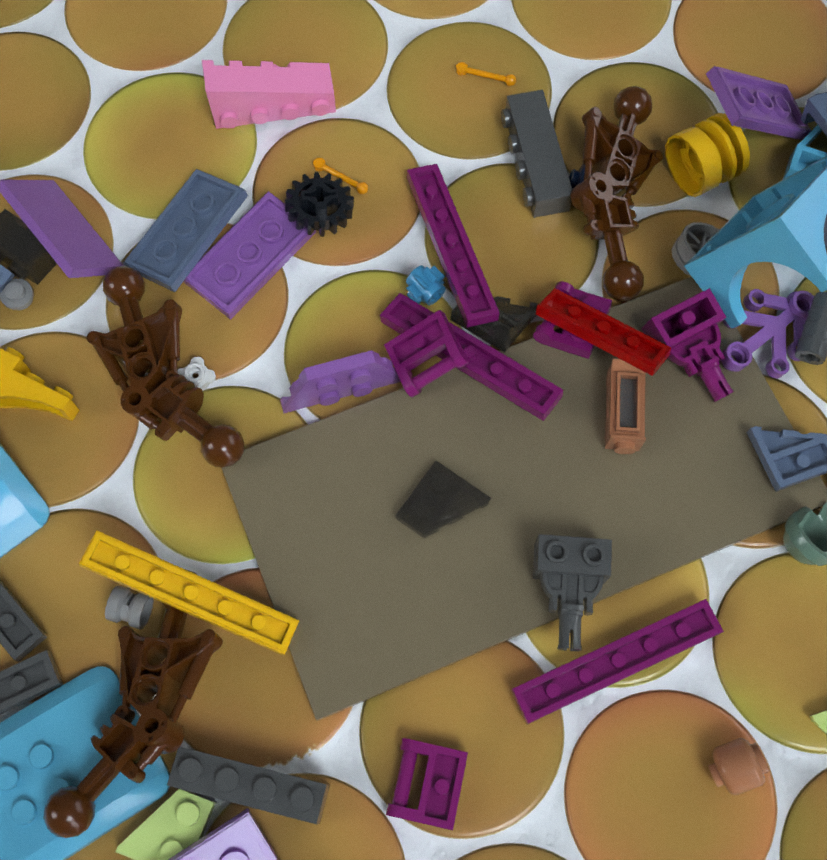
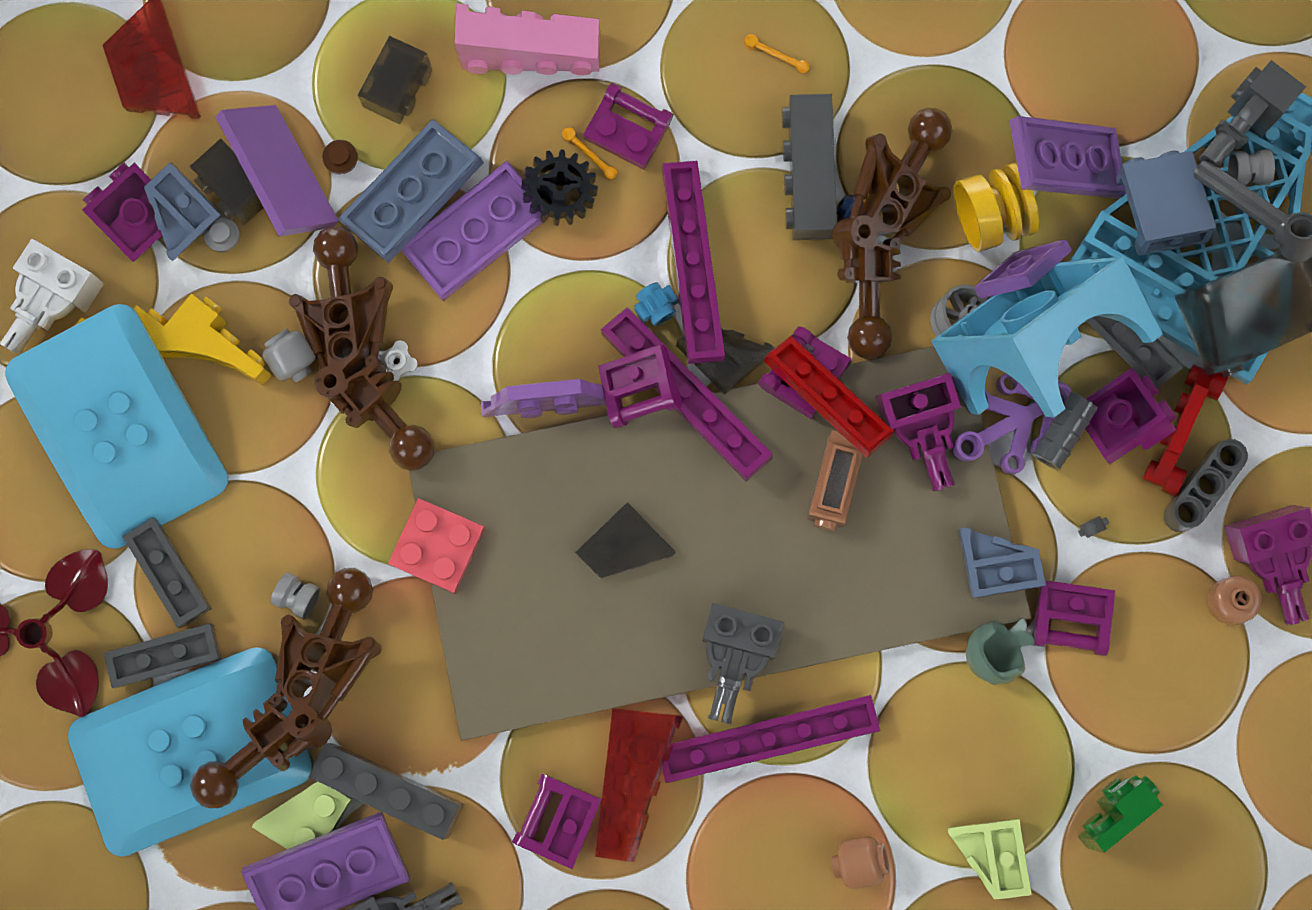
camera: 15 degrees right, 10 degrees up
yellow tile [79,530,300,655] -> none
none -> light grey head [262,328,316,383]
none -> reddish brown plate [322,140,358,175]
none -> clear smoke brick [358,35,432,124]
none -> coral plate [388,498,485,594]
none -> magenta plate [583,83,674,170]
none -> clear red wing [595,708,683,862]
none -> medium lavender tile [974,240,1072,299]

